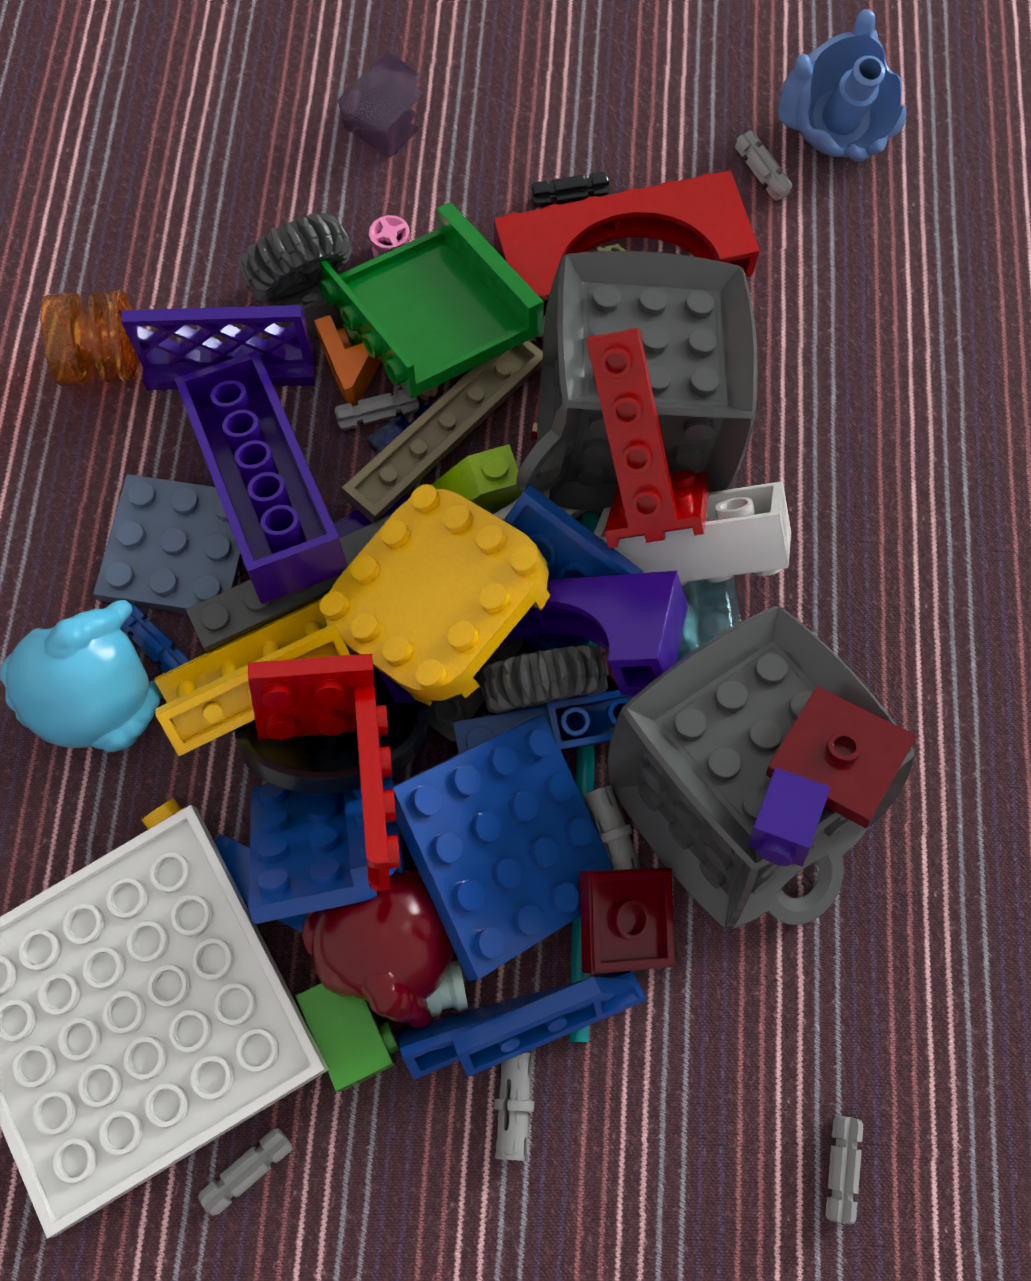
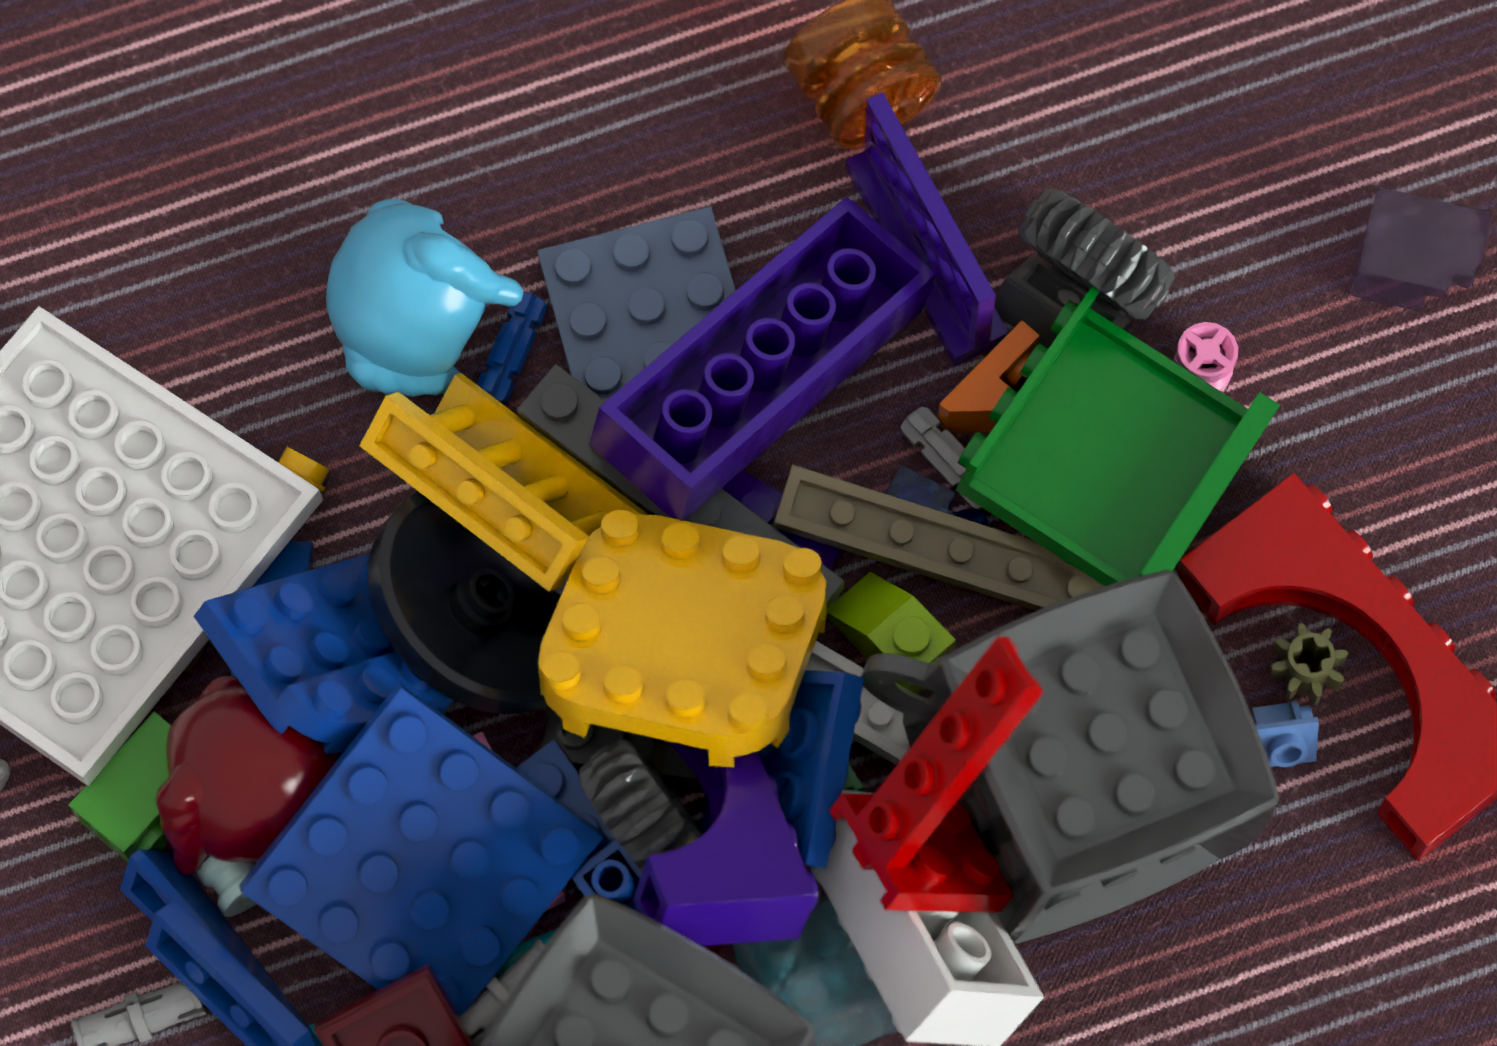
camera: 70 degrees right, 0 degrees up
red bracket [248,654,400,891] -> none
black axle [531,172,610,207] -> none

